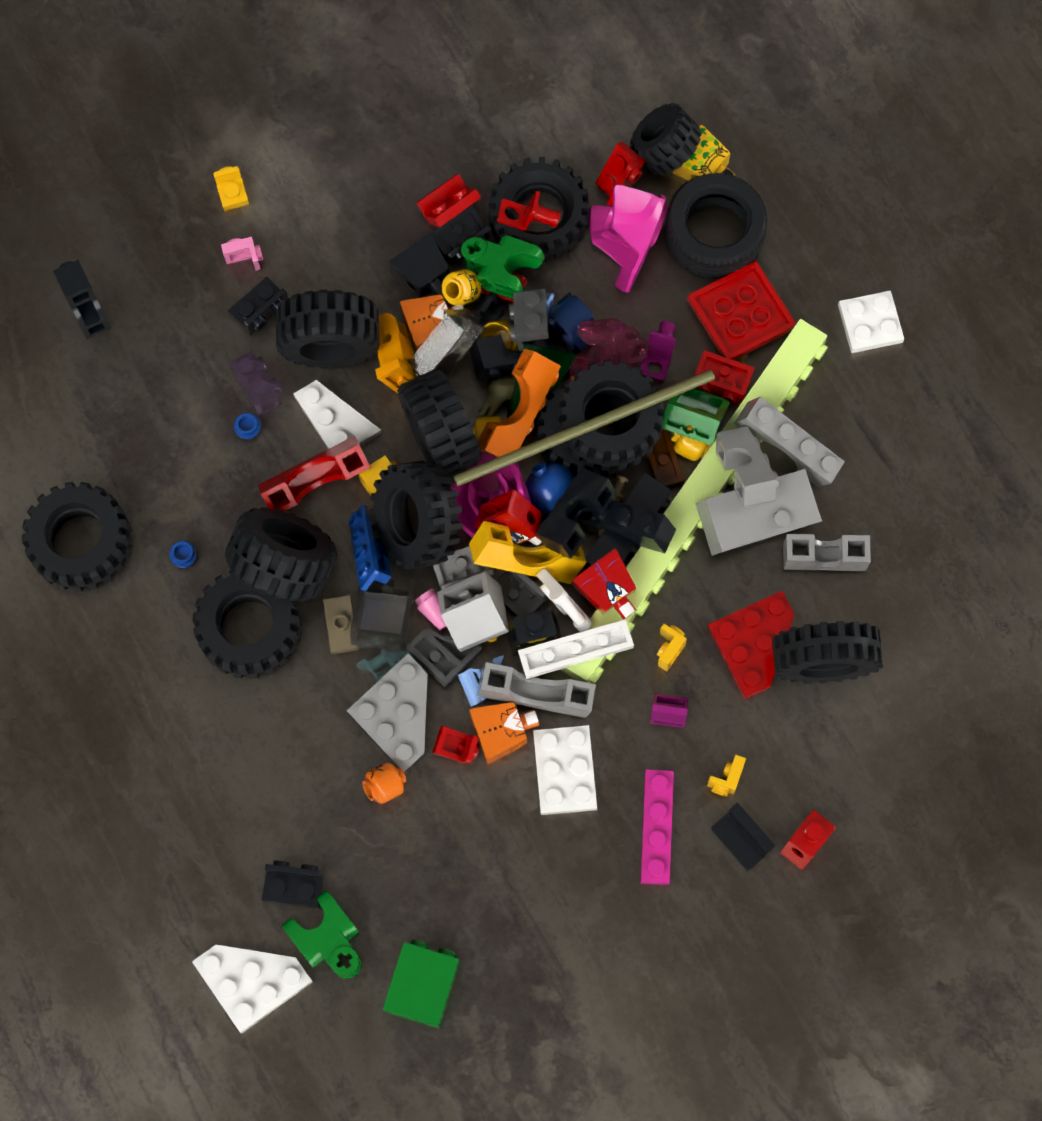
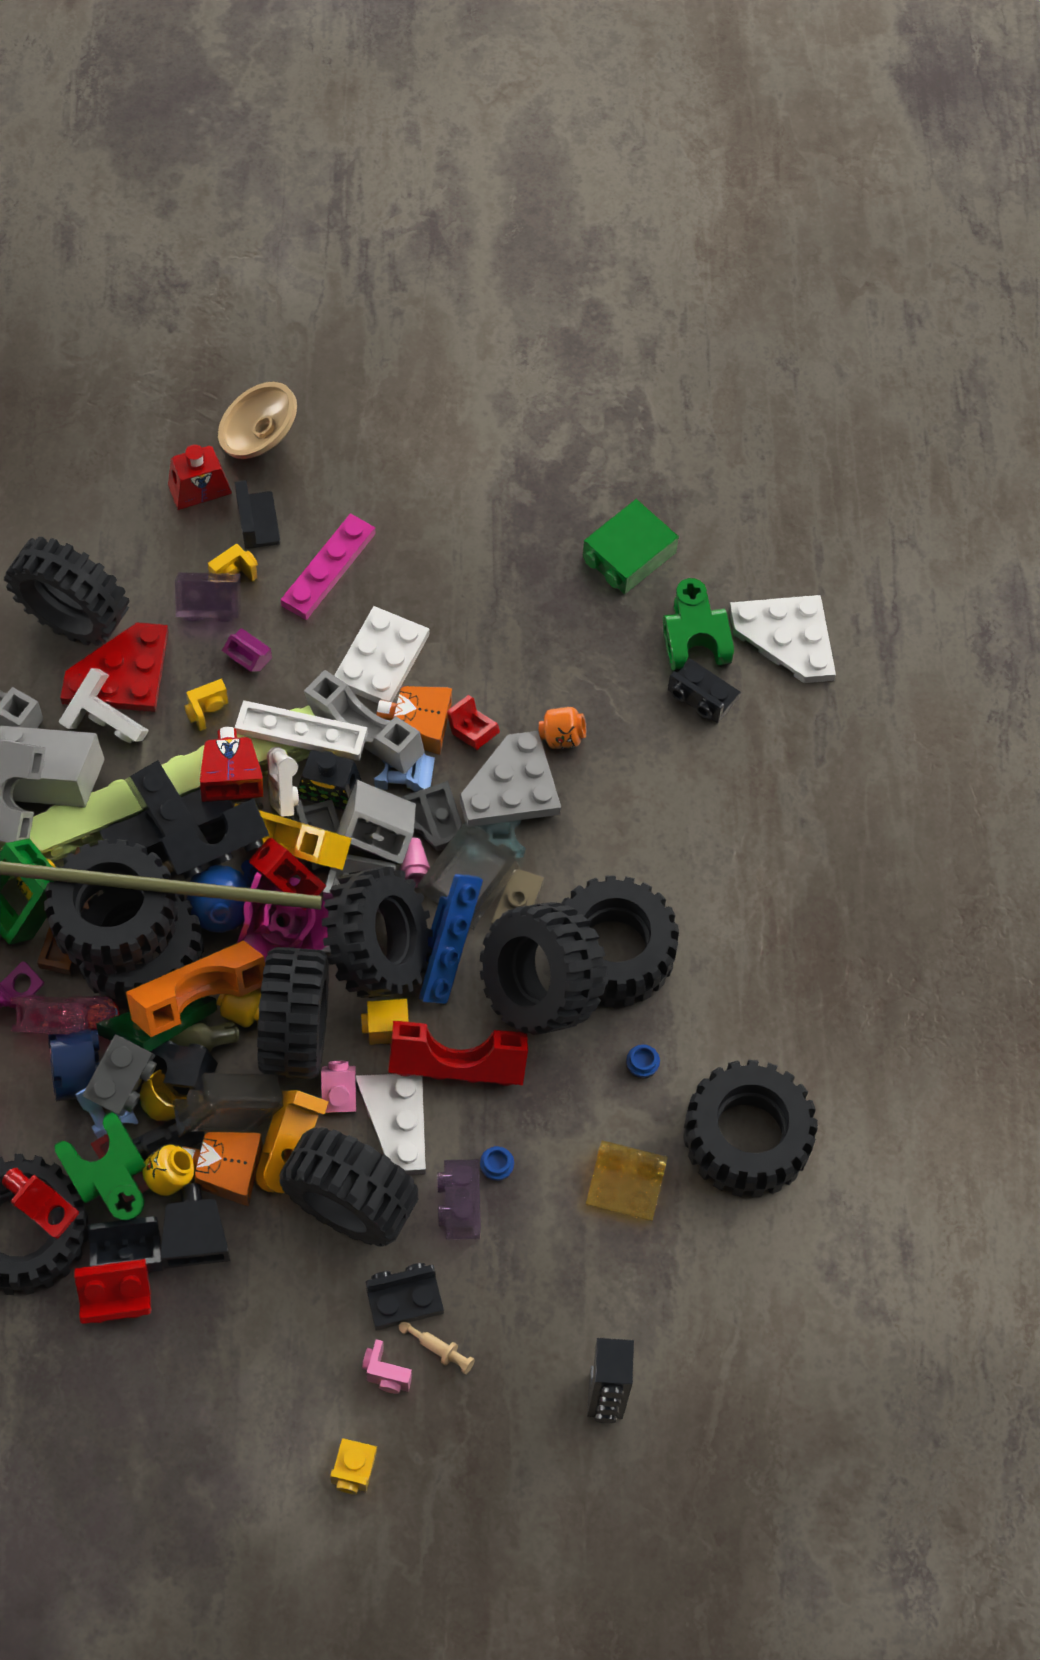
camera: 155 degrees left, 10 degrees down
none -> white bracket [59,668,149,743]
none -> clear purple brick [175,572,241,622]
none -> tan dish [218,382,297,459]
none -> bright pink bracket [321,1060,356,1113]
none -> tan piece [399,1322,475,1374]
none -> clear yellow hinge [586,1140,668,1221]

